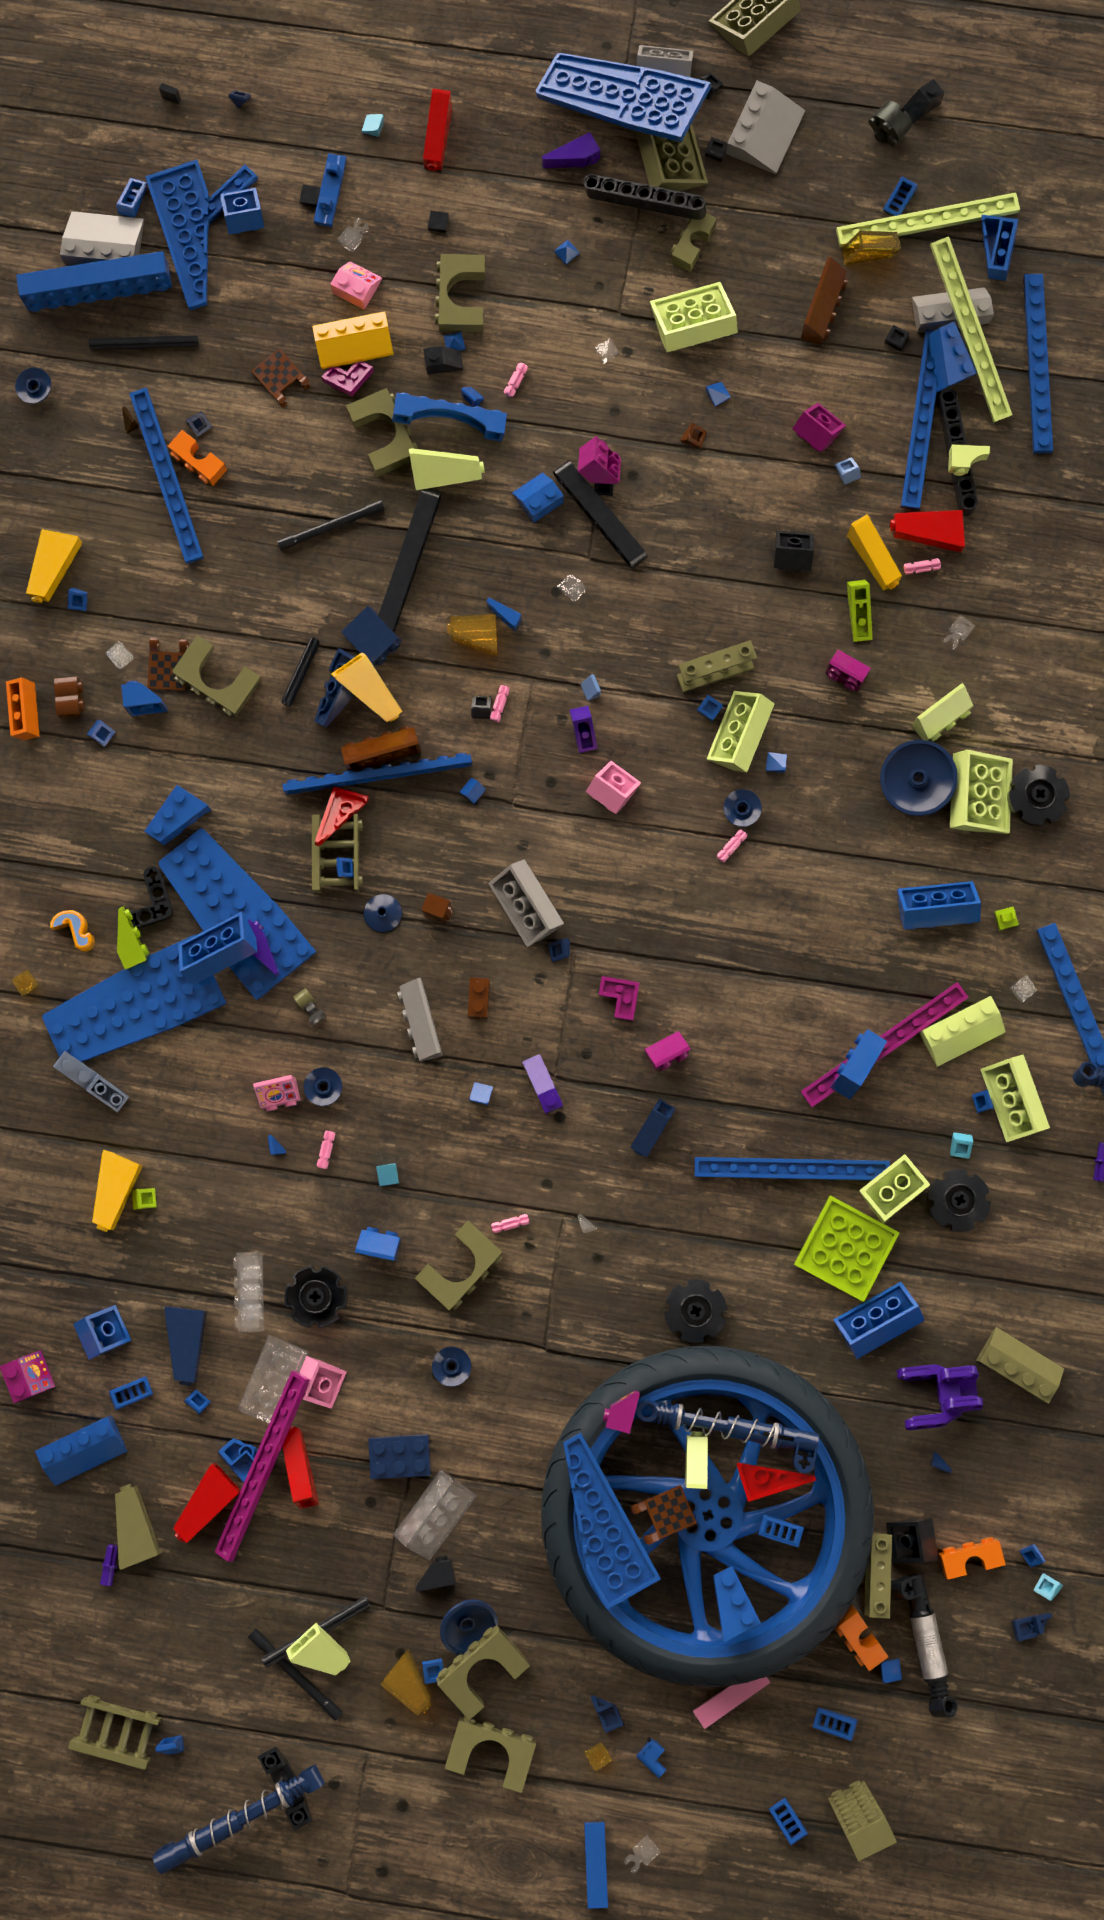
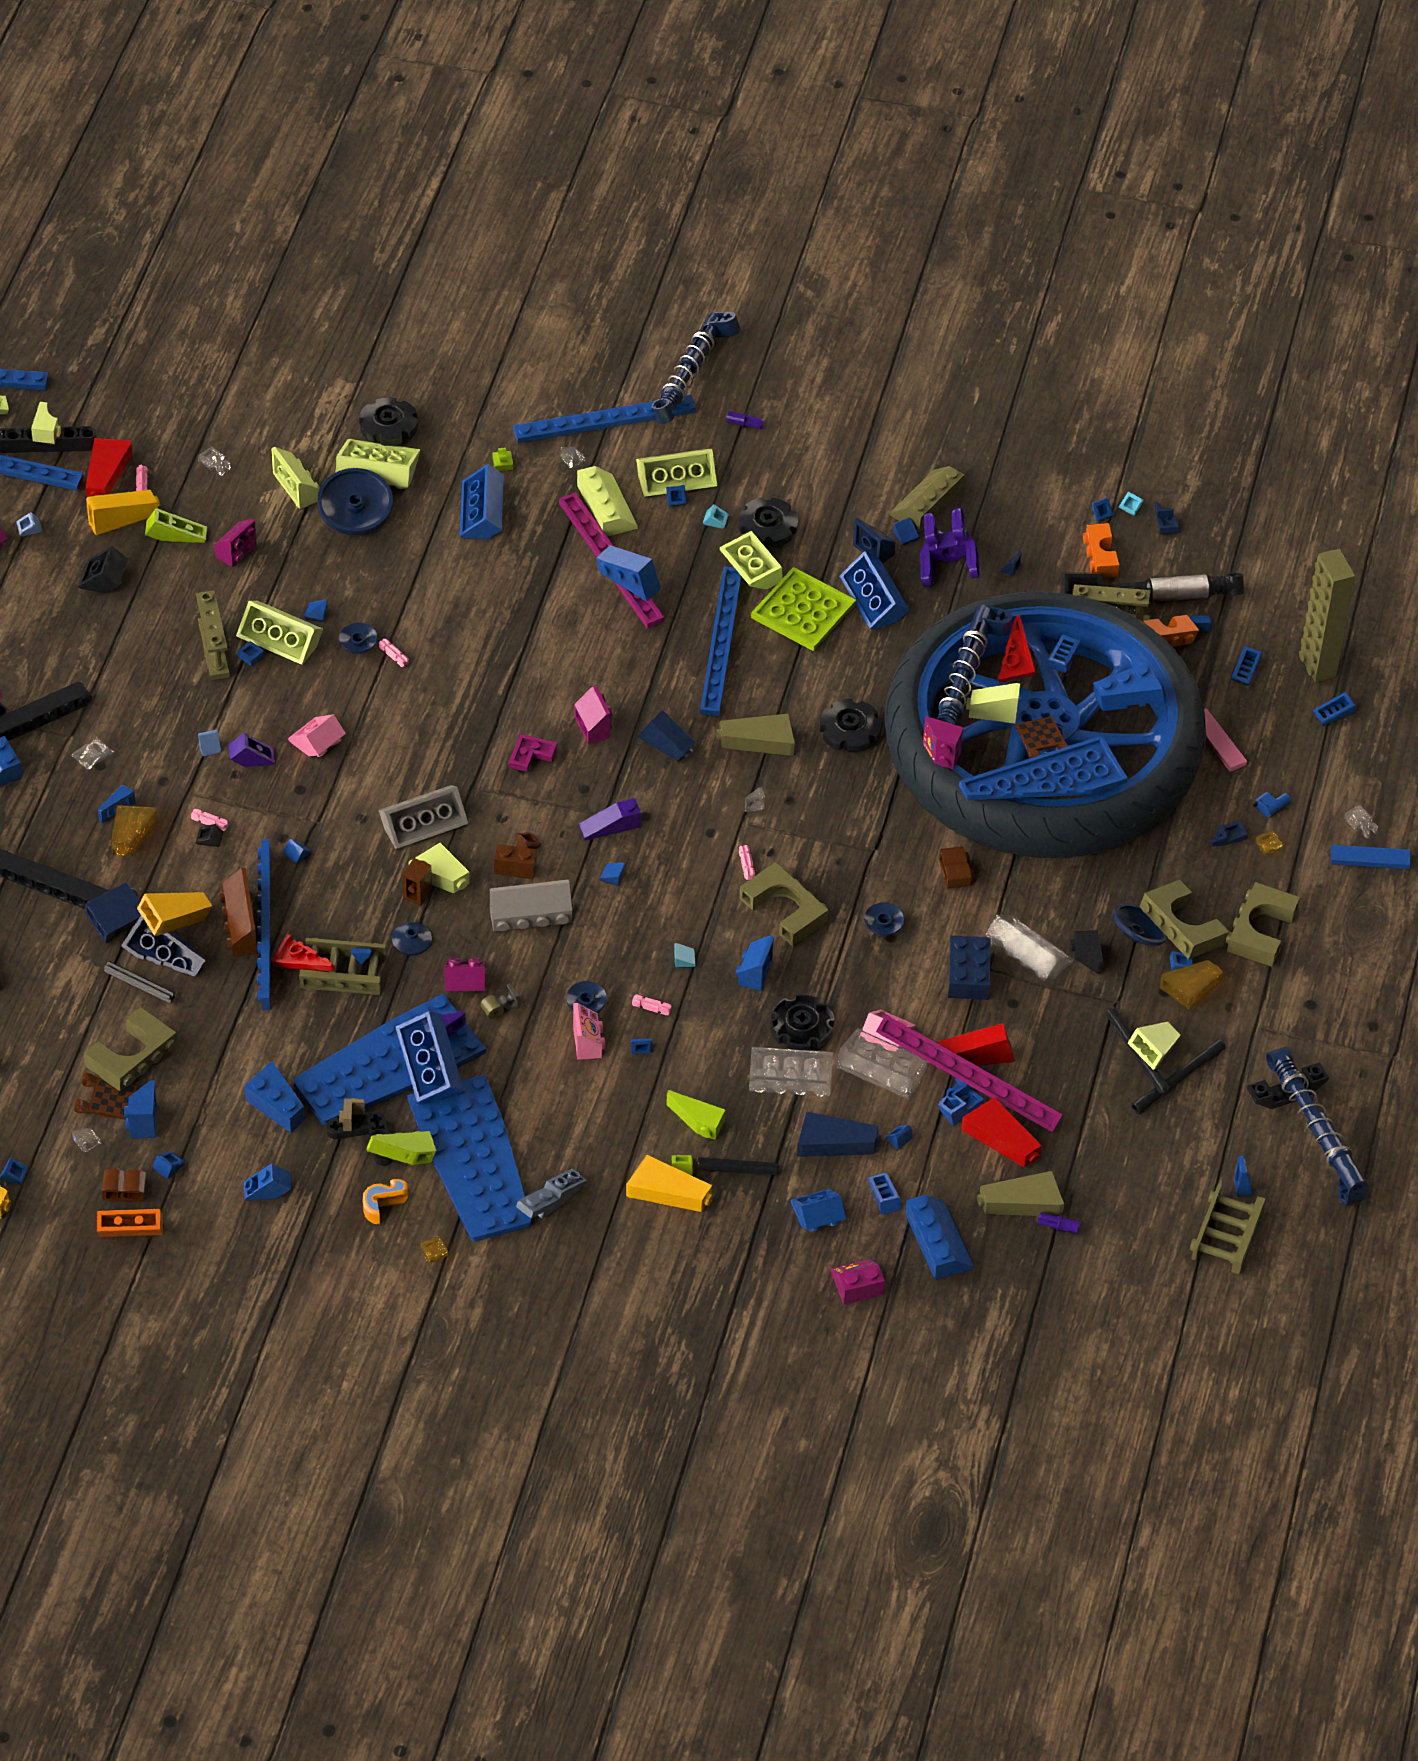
camera: 90 degrees left, 30 degrees down
dark blue slope [547,939,570,963] -> none
none -> clear slope [71,743,101,770]
none -> blue slope [244,1163,291,1201]
none -> dark tan bracket [339,1098,365,1131]
none -> yellowish green slope [409,843,469,894]
none -> magenta slope [444,958,485,991]
none -> reddish brown slope [515,832,541,849]
none -> lime slope [667,1090,725,1140]
none -> black axle [697,1157,779,1175]
none -> olive slope [716,714,795,756]
none -> dark blue slope [853,518,896,563]
none -> blue slope [893,518,919,545]
none -> reddish brown brick [939,846,974,888]

